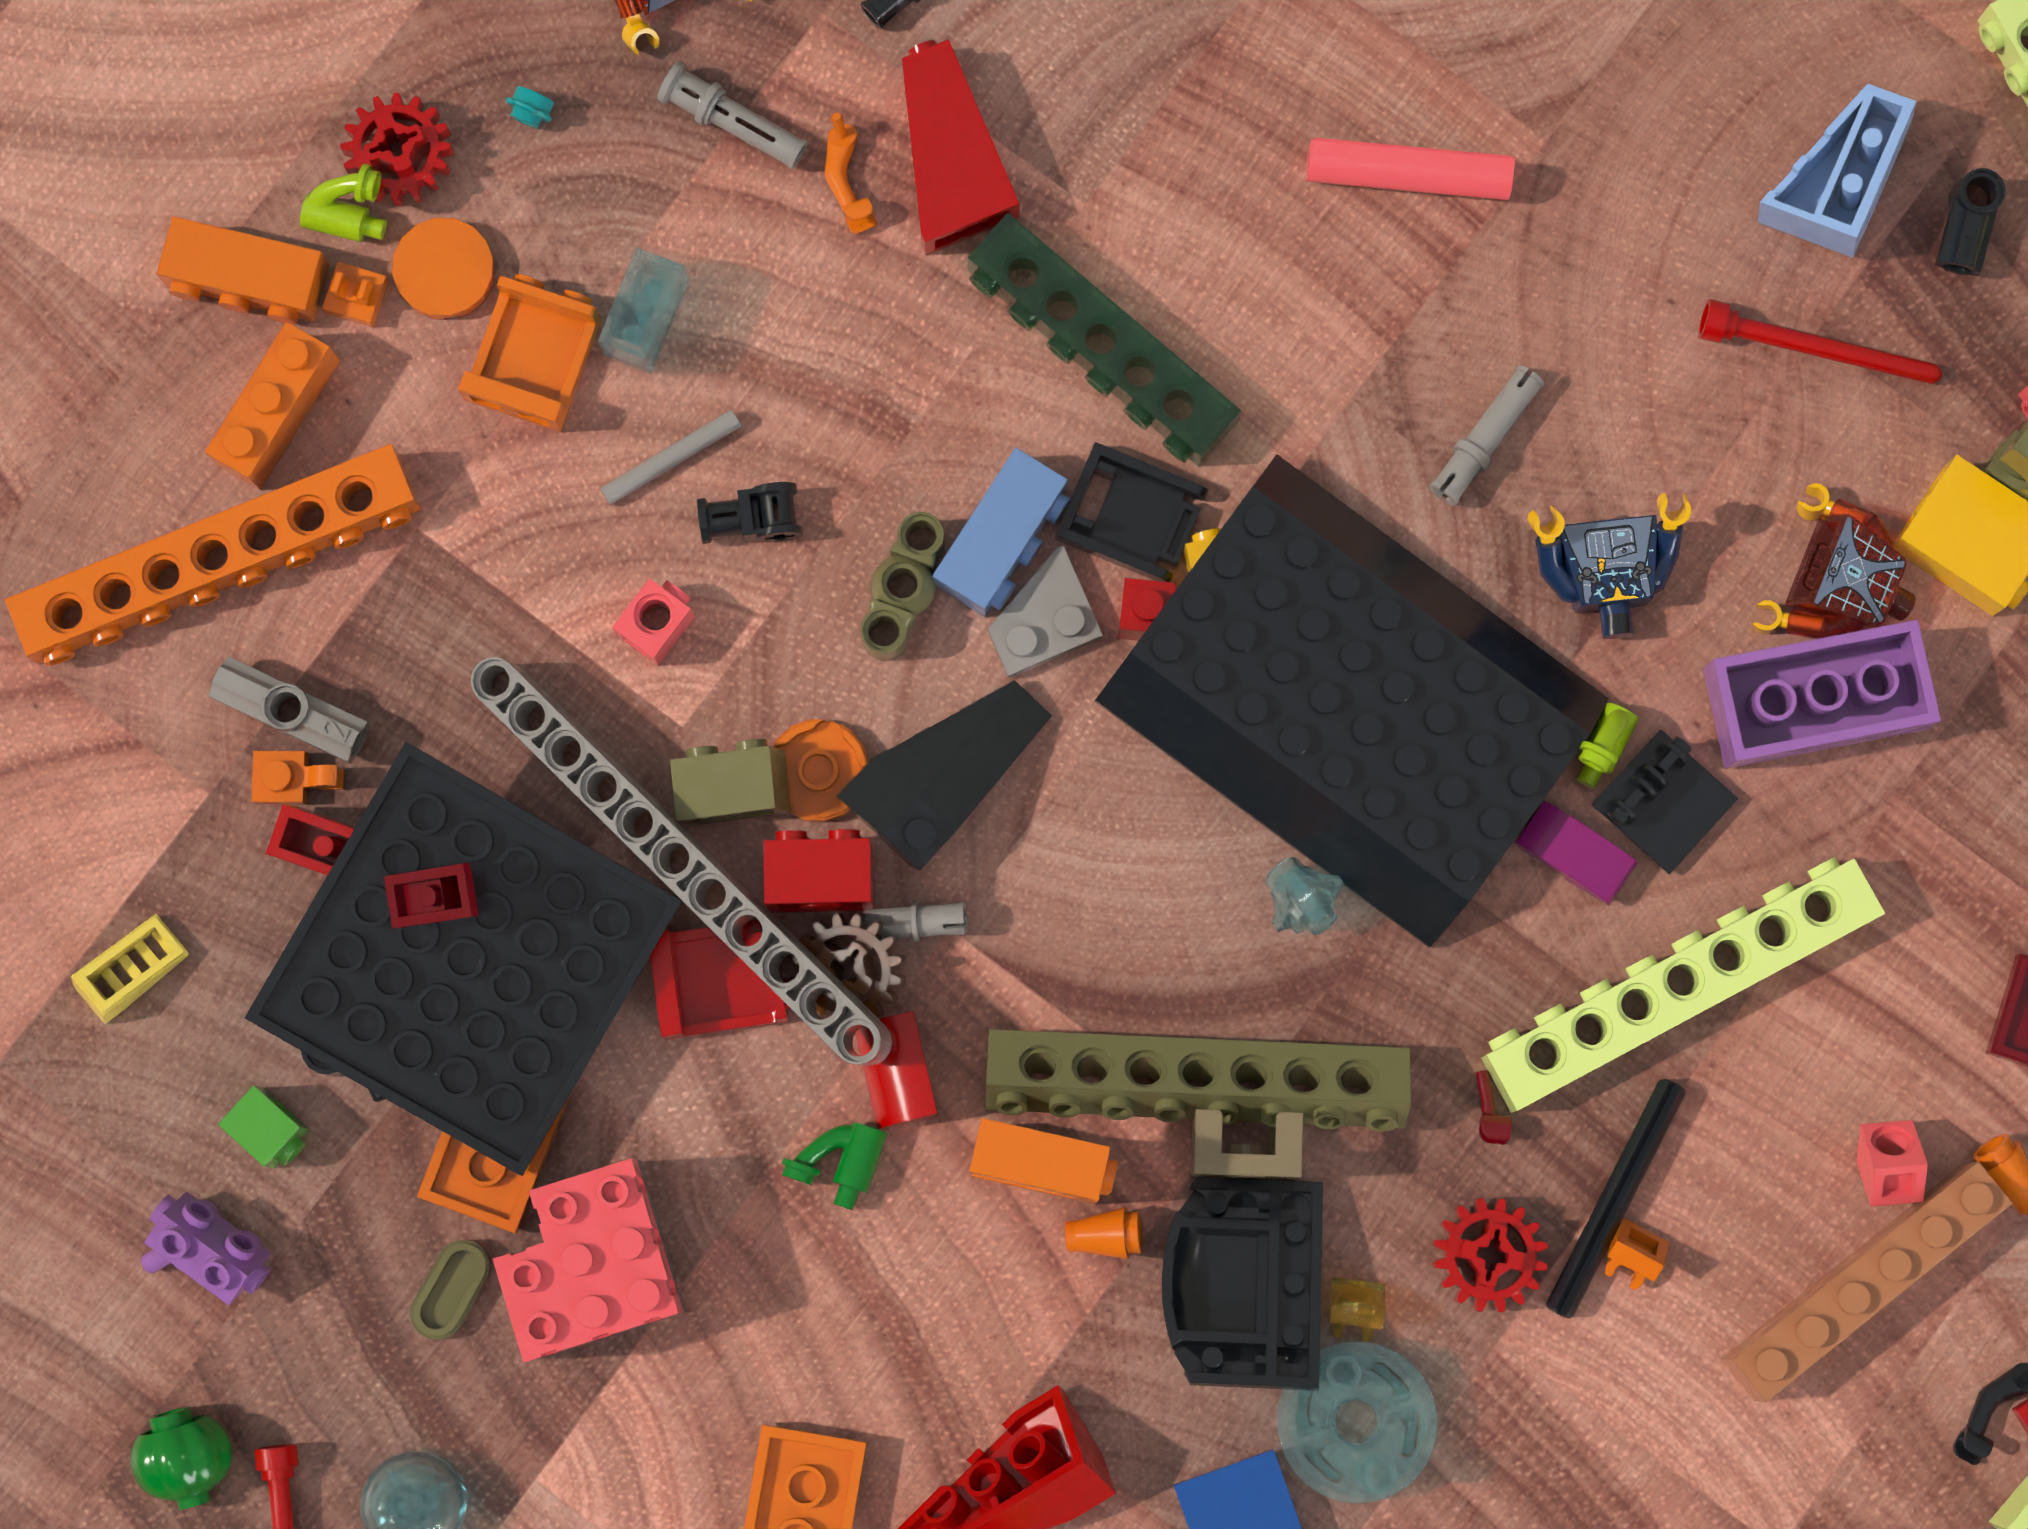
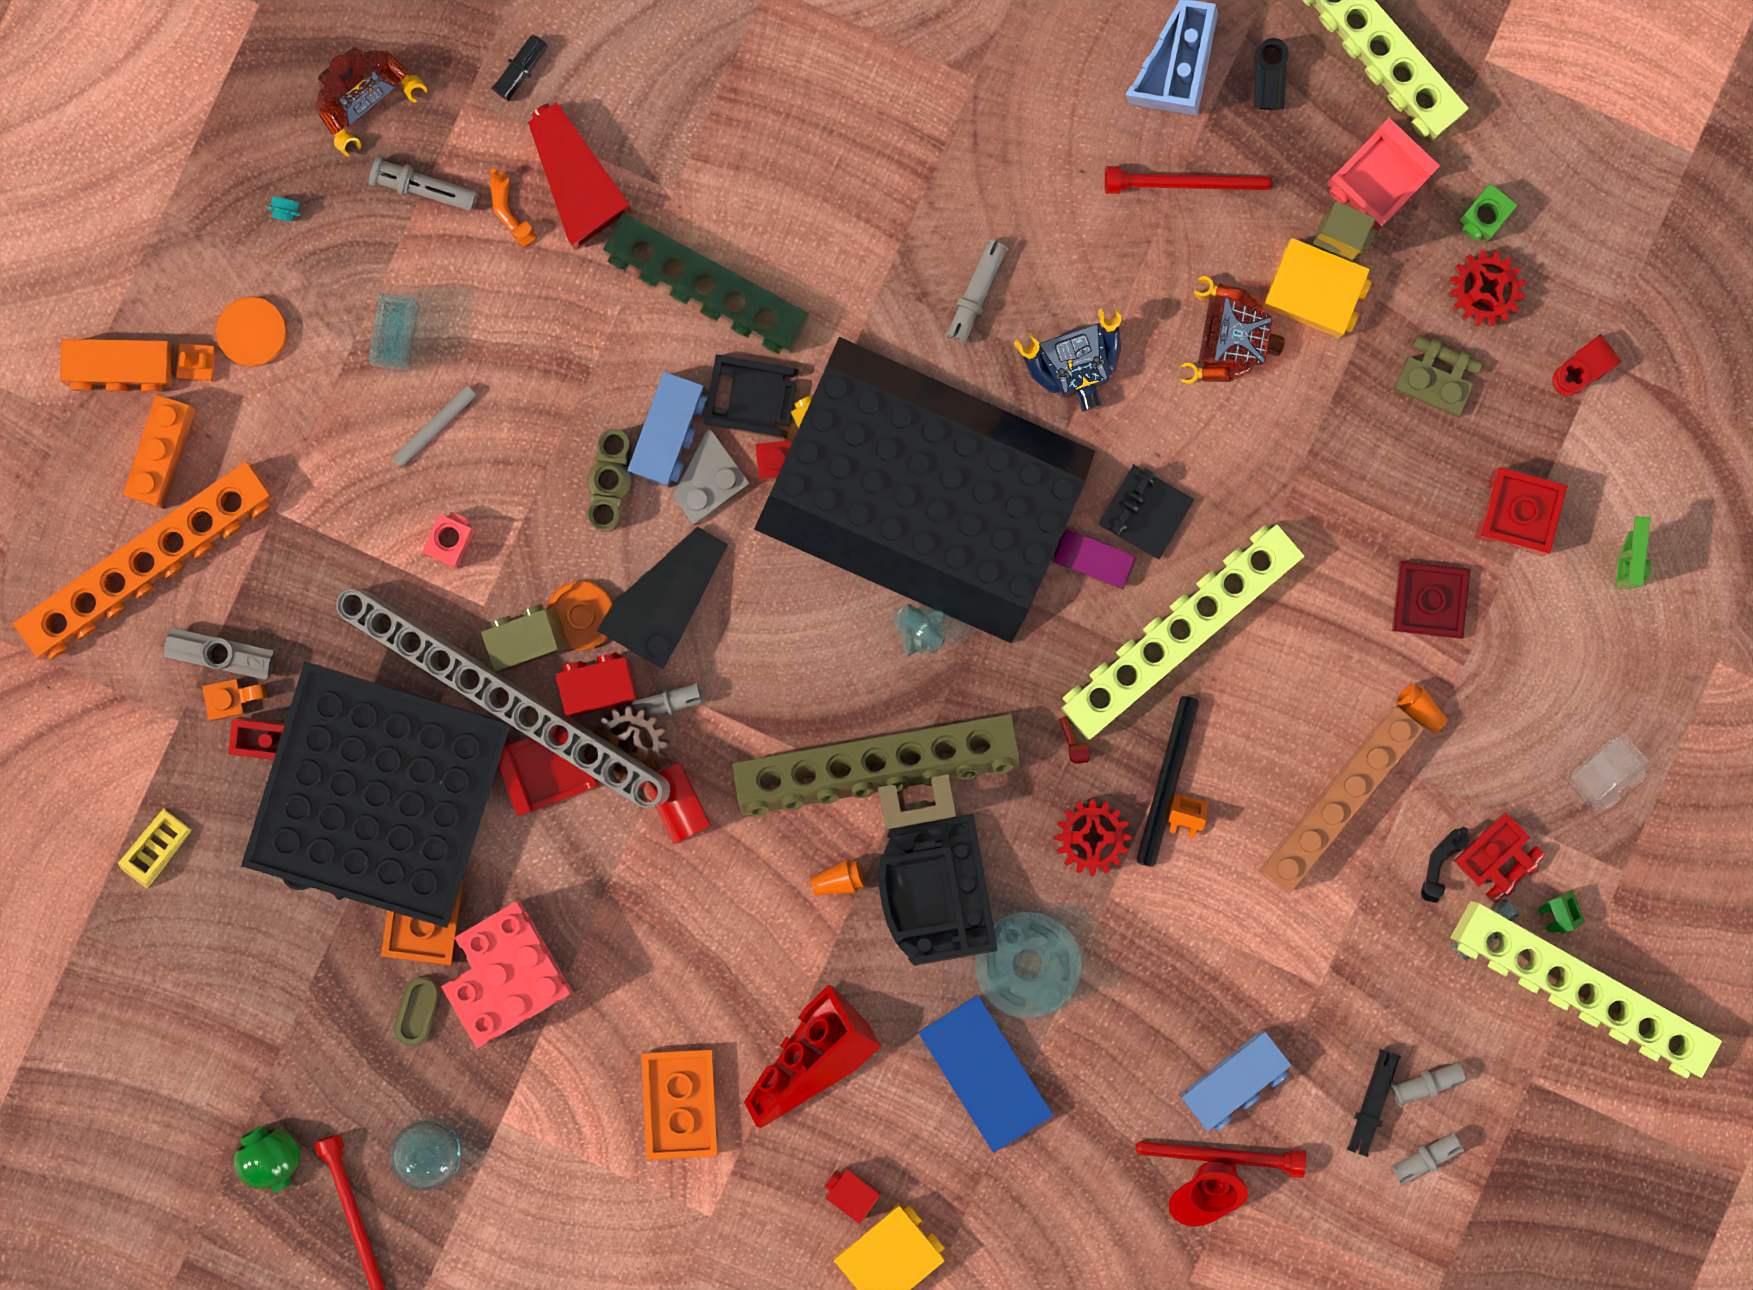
camera: 15 degrees left, 5 degrees up
medium lavender brick [141,1191,271,1305] -> none
bright green brick [218,1085,309,1168] -> none
lime plant [300,164,387,243] -> none
red gear [340,93,454,206] -> none
dark red slope [384,862,479,929] -> none
orange panel [458,274,602,432] -> none
black connector [697,482,803,544] -> none
green plant [782,1122,888,1211] -> none
orange arch [969,1118,1118,1205] -> none
coral brick [1306,137,1515,200] -> none
clear yellow tile [1329,1277,1386,1342] -> none
lime plant [1576,703,1639,789] -> none
medium lavender brick [1703,620,1941,769] -> none
coral brick [1856,1120,1928,1206] -> none

